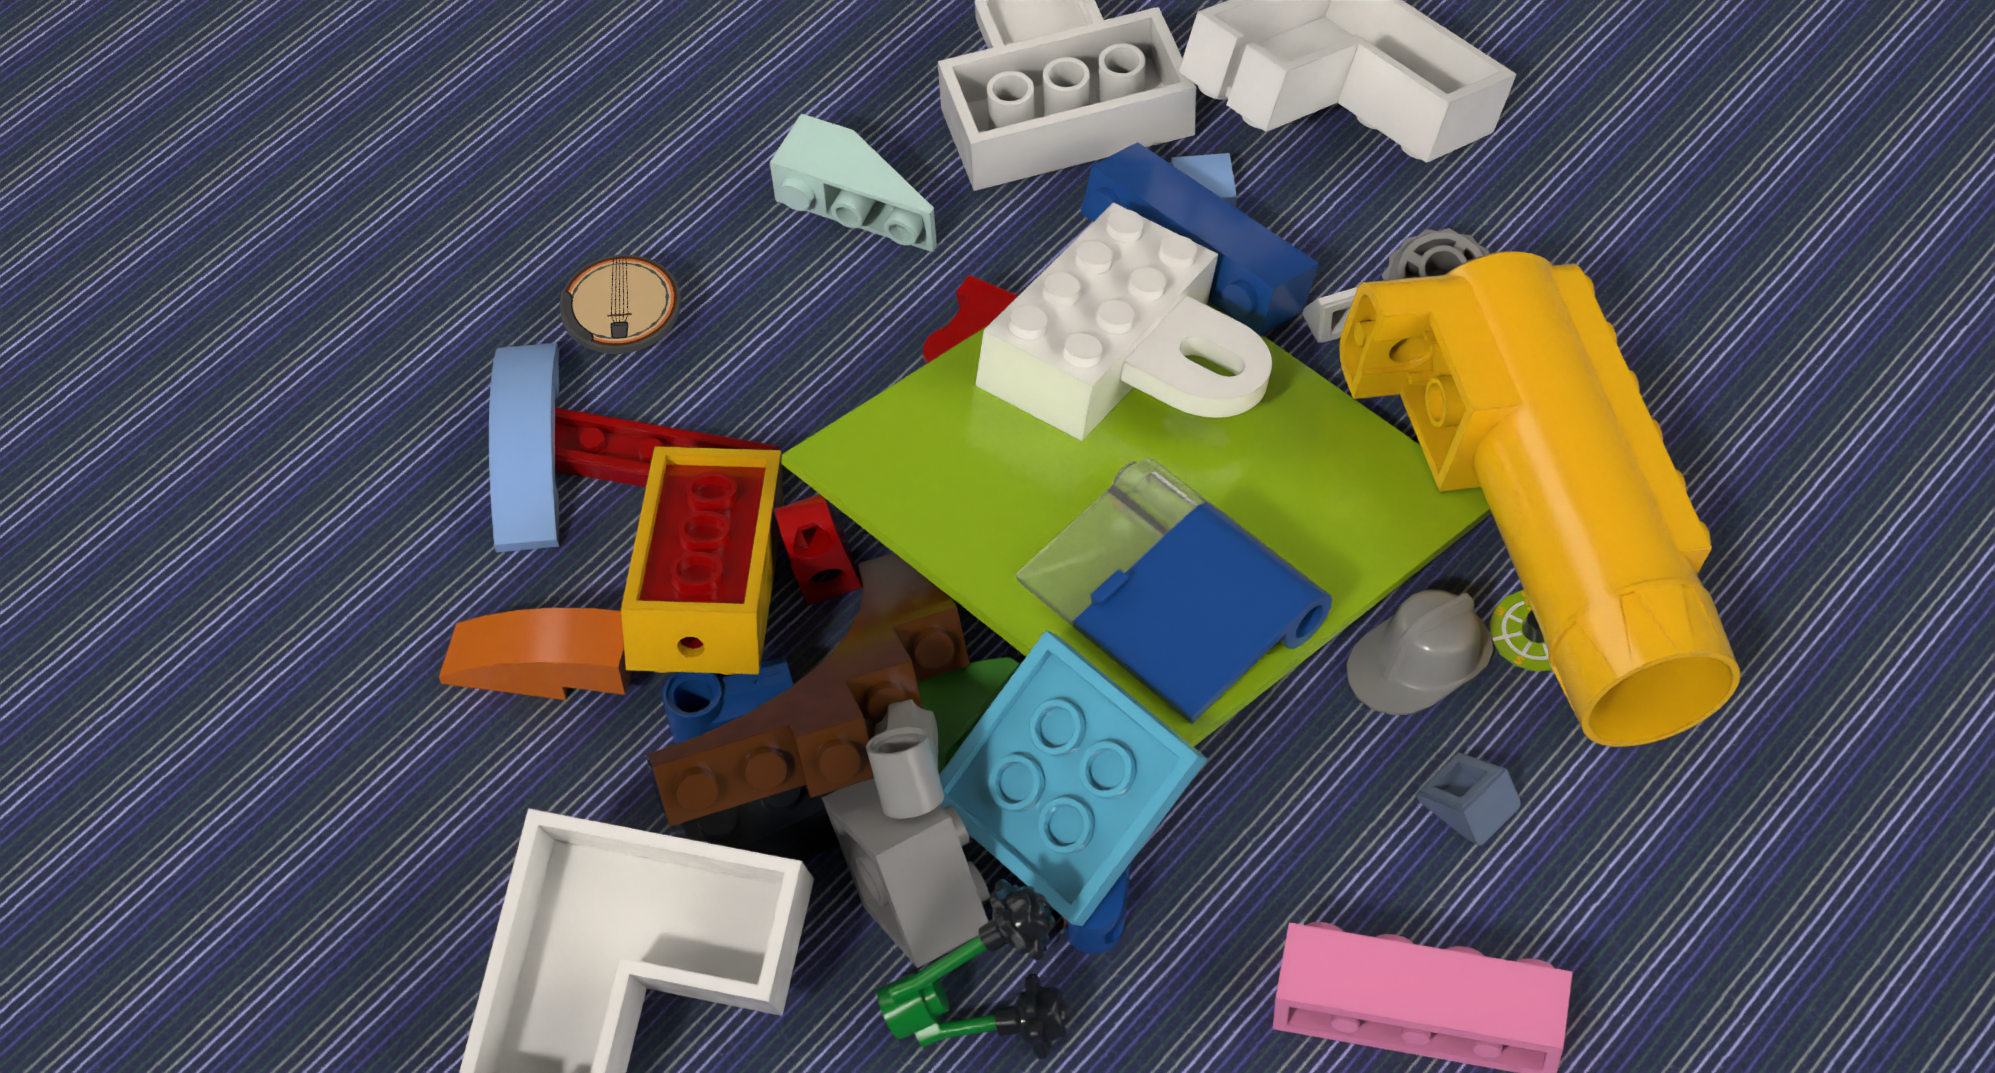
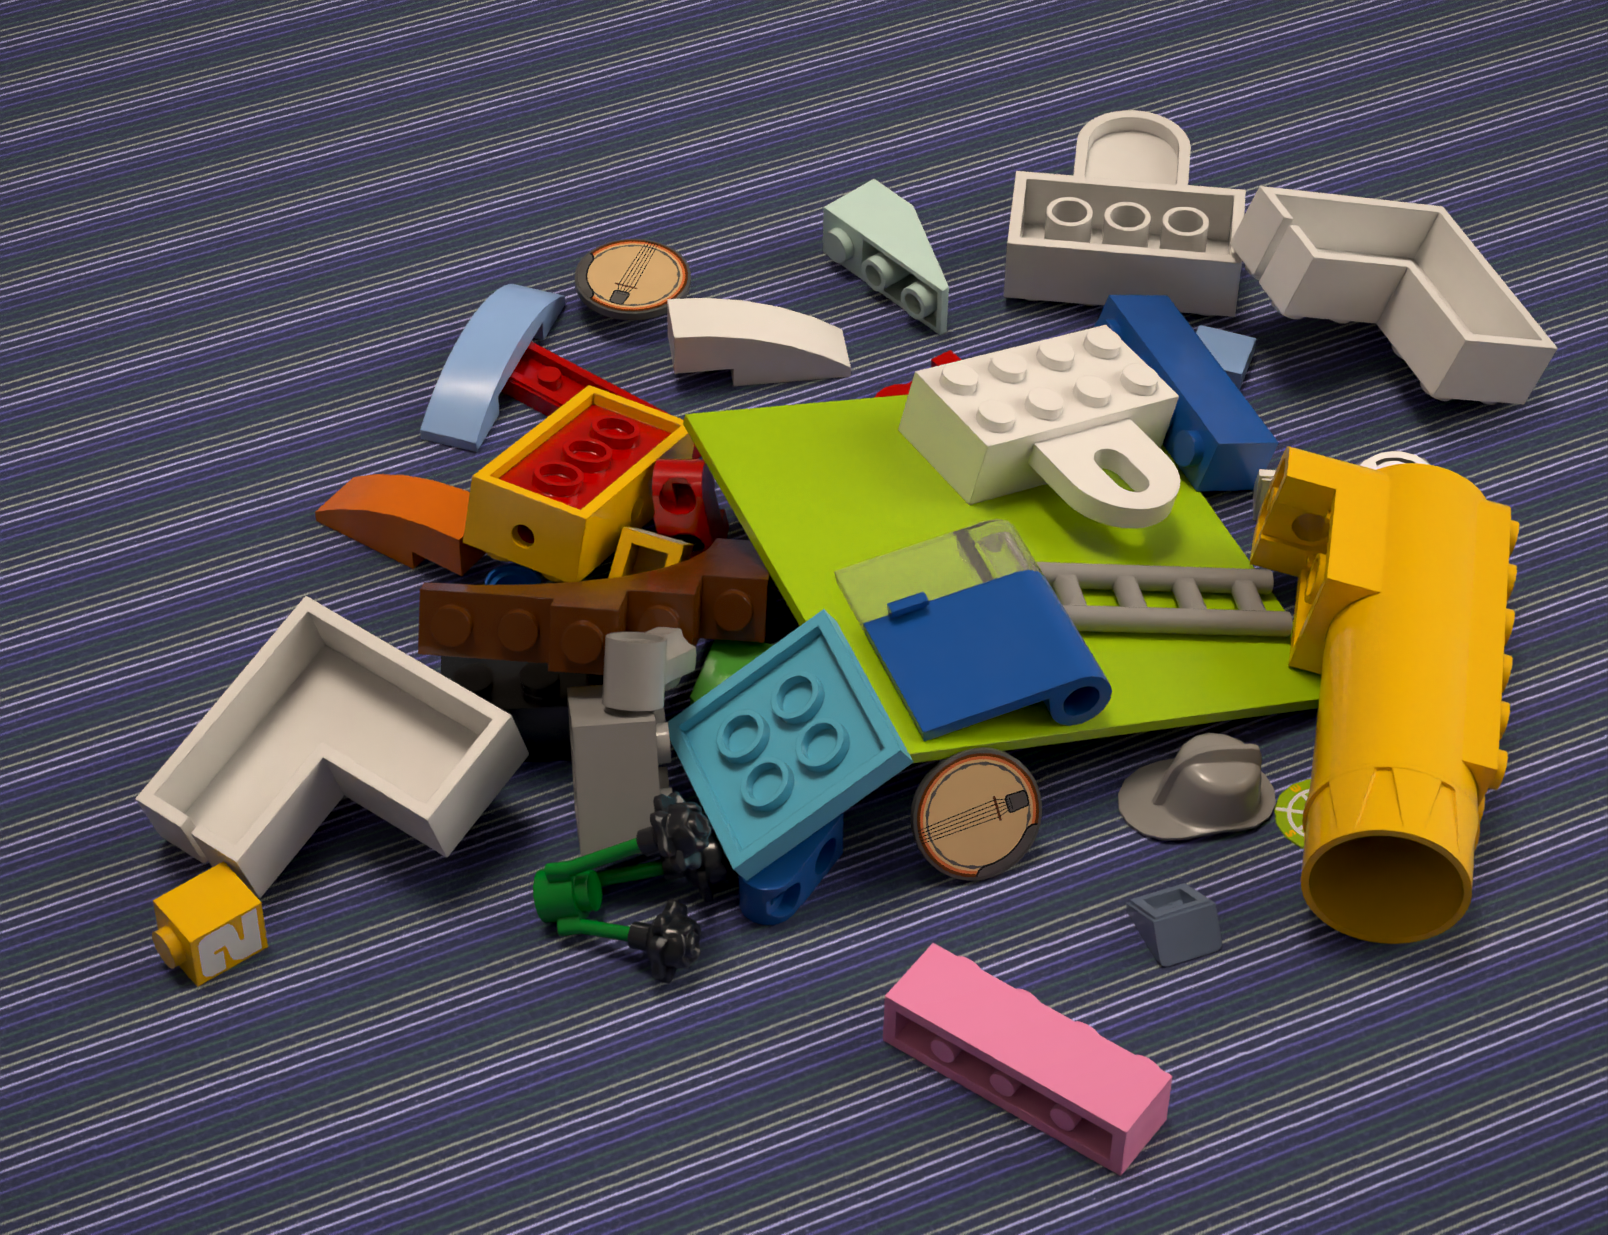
camera: 20 degrees right, 10 degrees down
none -> yellow brick [608,527,694,578]
none -> white slope [667,298,851,386]
none -> piece [910,747,1042,880]
none -> light grey bar [1028,562,1293,637]

